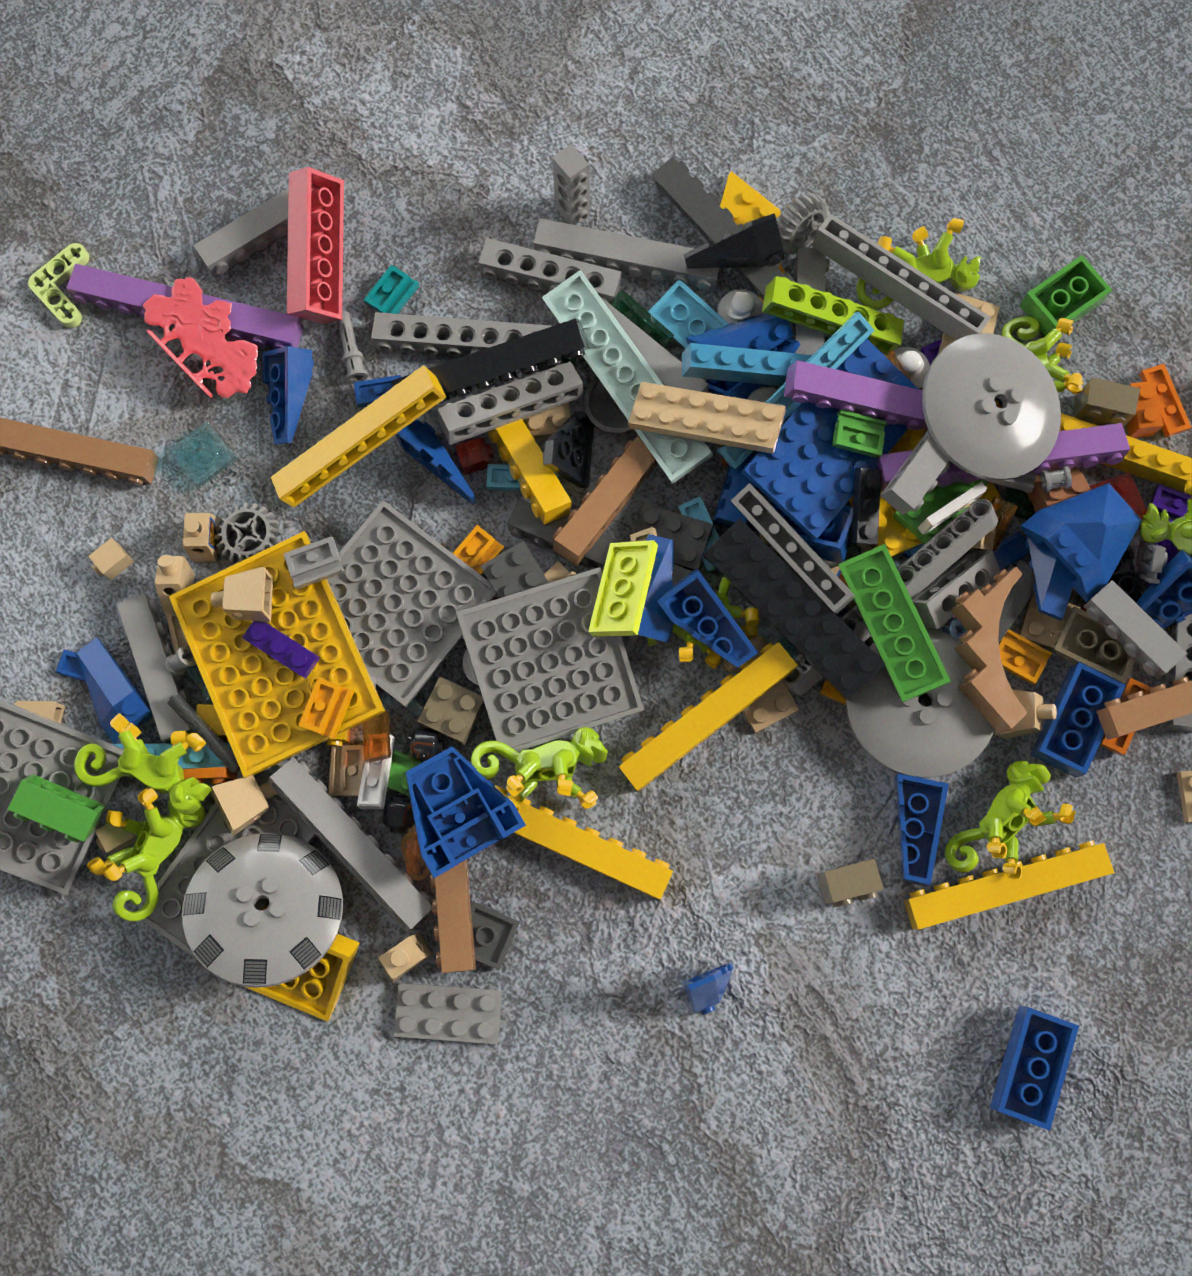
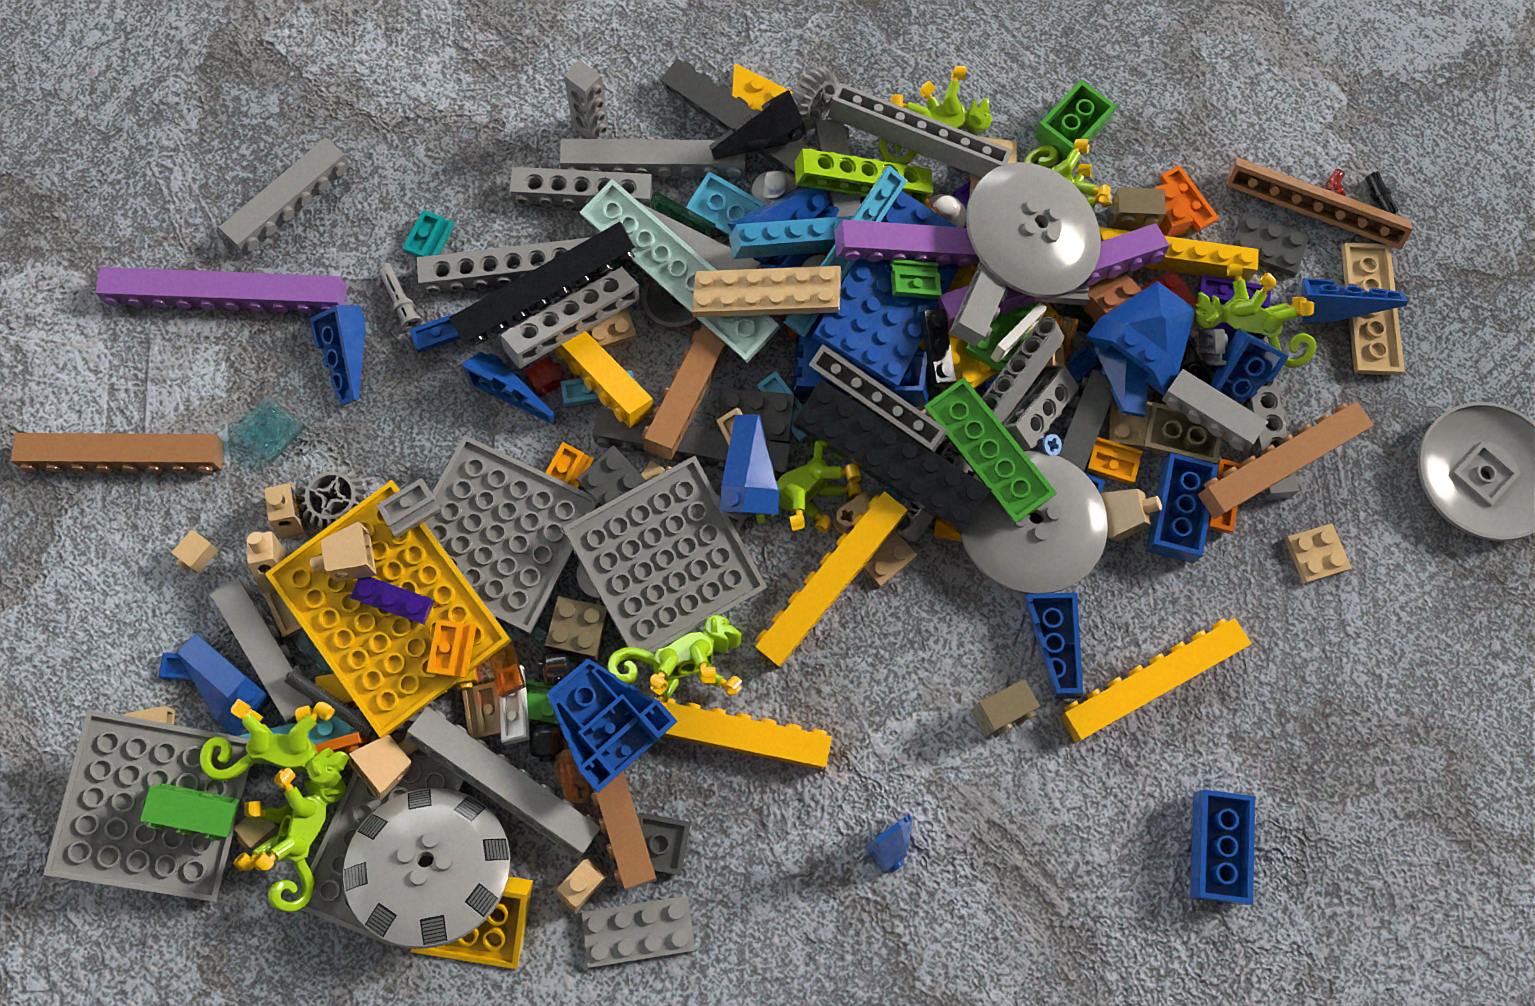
camera: 20 degrees left, 5 degrees down
yellowish green beam [28,243,89,328] -> none
coral plant [143,277,258,398] -> none
light grey bush [165,645,196,676] -> none
yellow brick [271,365,446,508] -> none
coral brick [287,167,344,324] -> none
black plate [543,411,594,488] -> none
neon yellow plate [588,540,658,637] -> none
blue wedge [657,569,758,668] -> none
lime animal [944,761,1076,879] -> none
medium nougat arch [950,567,1027,734] -> none
light grey bush [1040,466,1072,492] -> none

